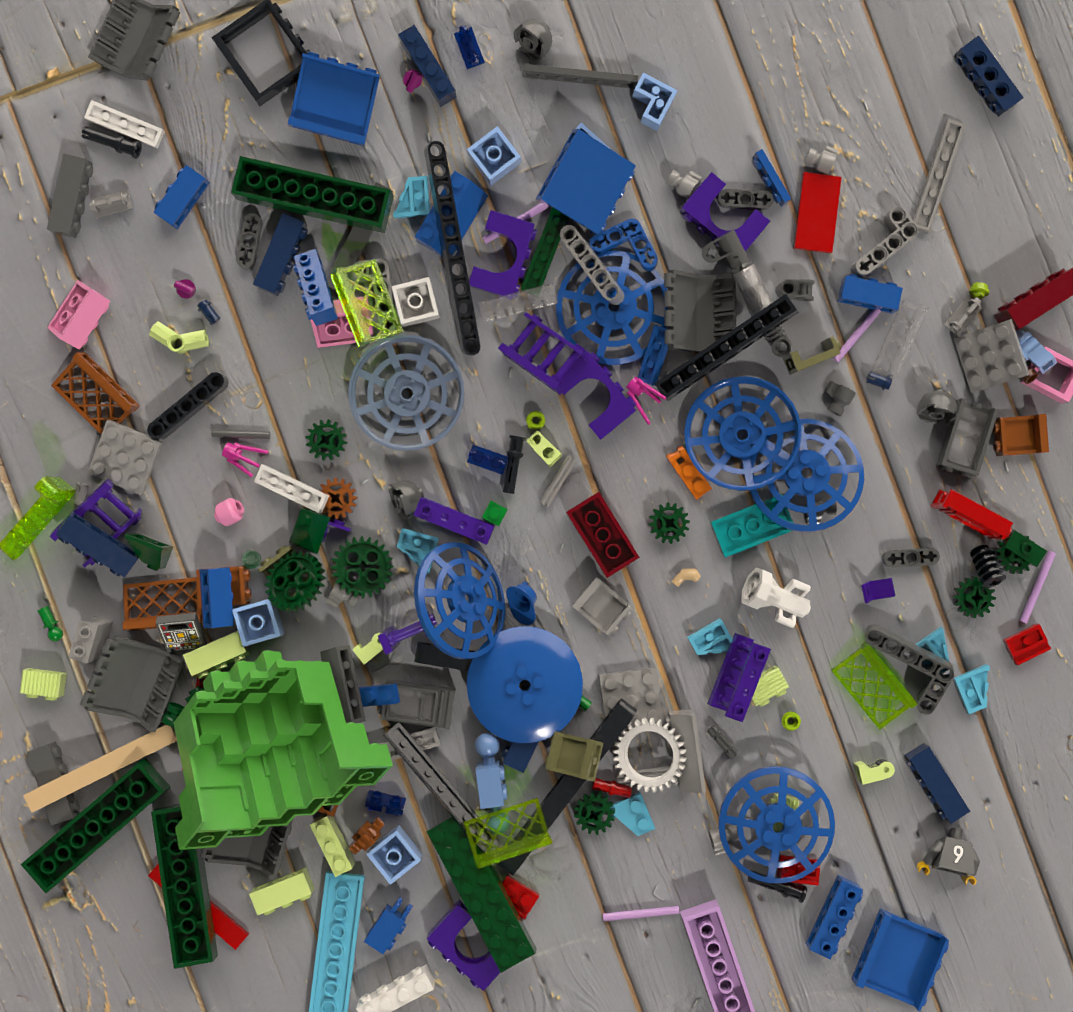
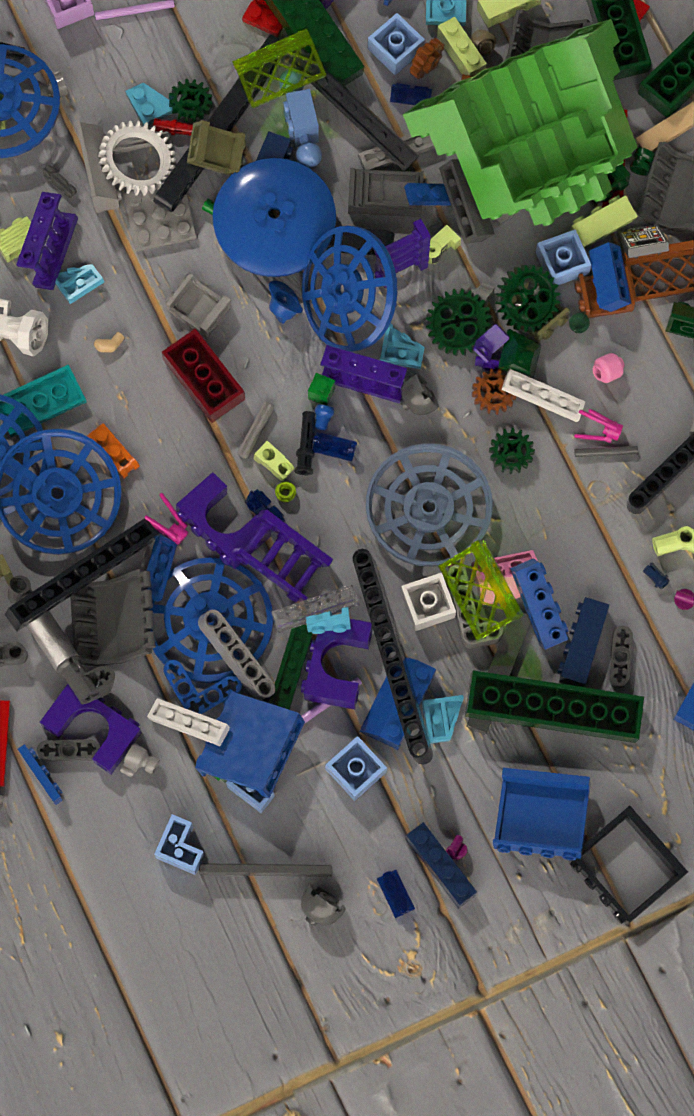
camera: 175 degrees right, 15 degrees down
dark green gear [648,502,690,544] -> none
none -> white plate [147,698,230,746]
none -> clear blue hinge [245,489,285,532]
none -> medium azure wing [306,607,351,634]
none -> blue piece [315,404,334,431]
none -> dark tan cone [470,30,496,56]
none -> dark purple bracket [473,324,510,363]

